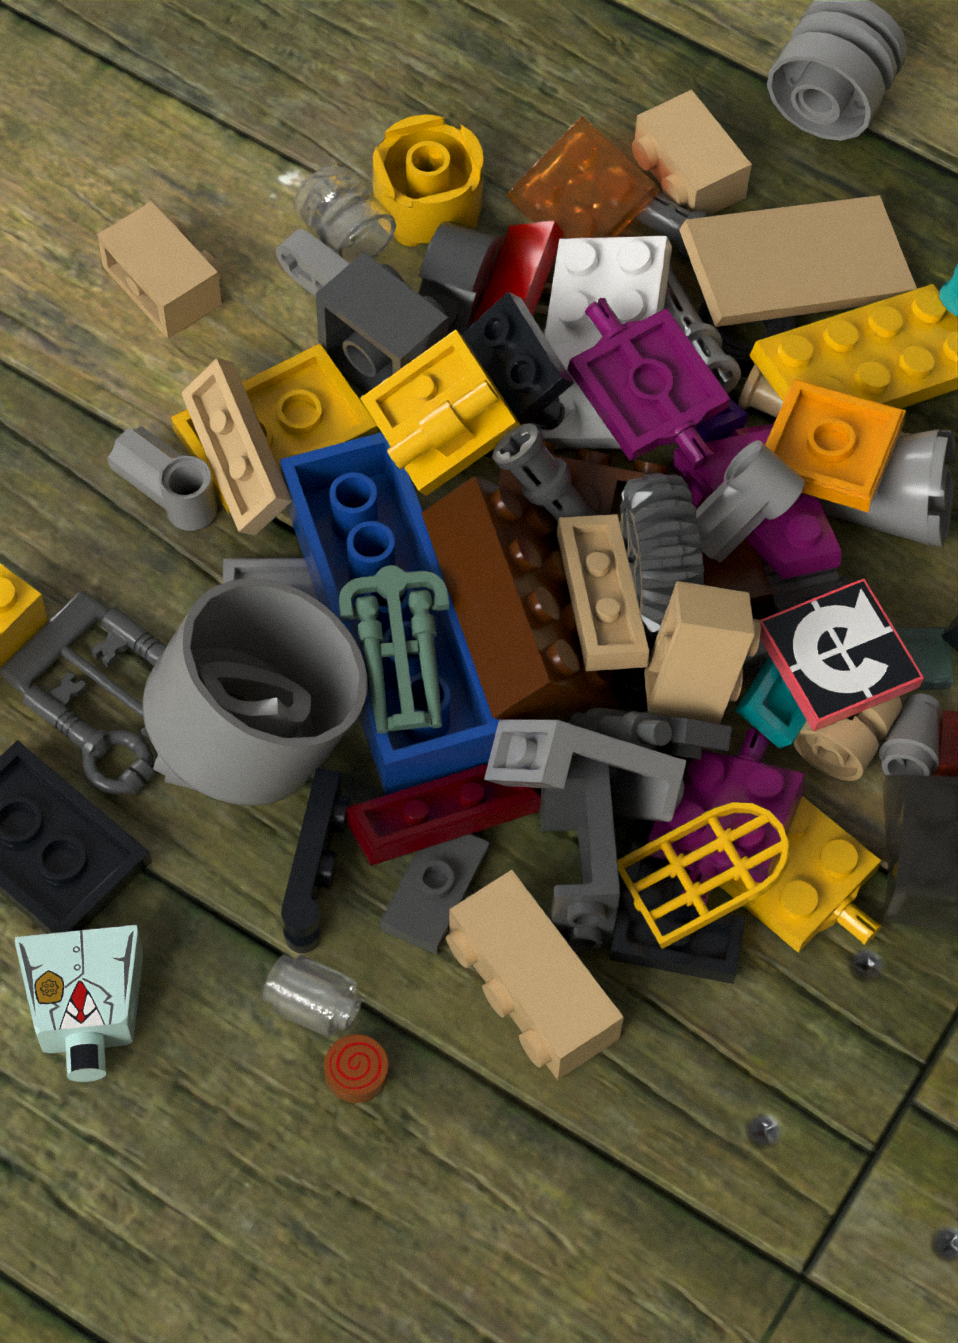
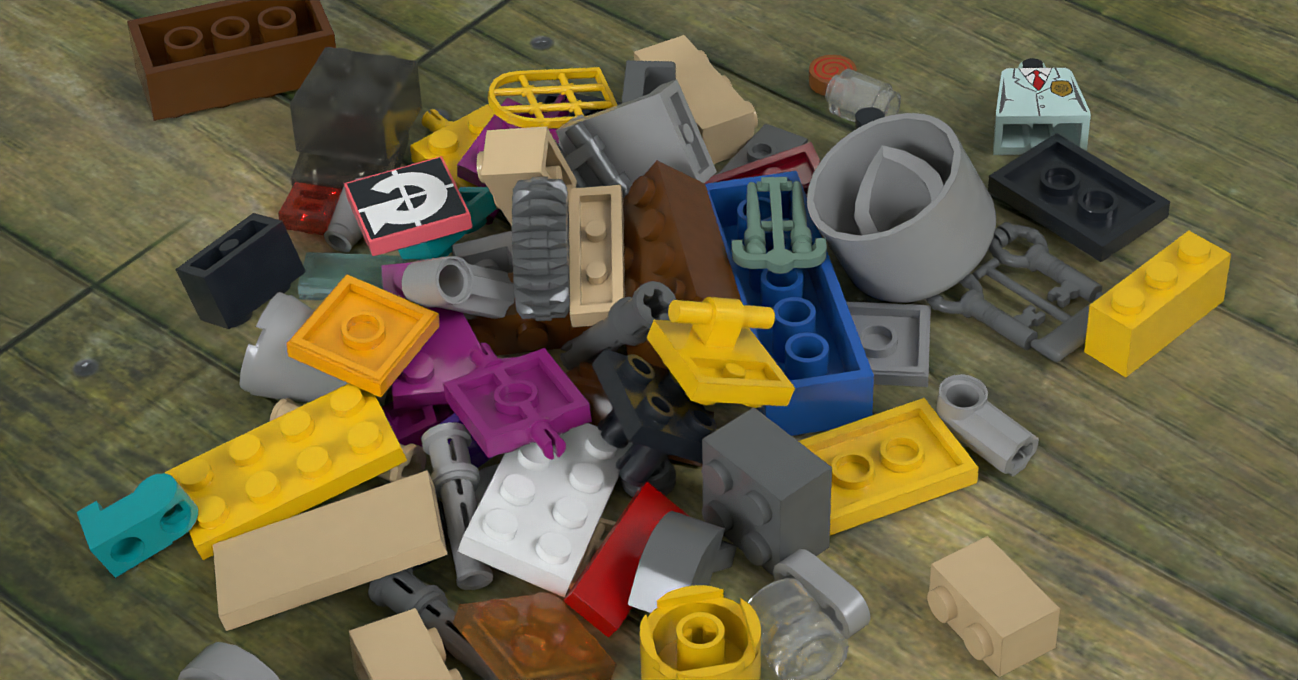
camera: 170 degrees left, 20 degrees down
tan plate [181,358,293,535] -> none

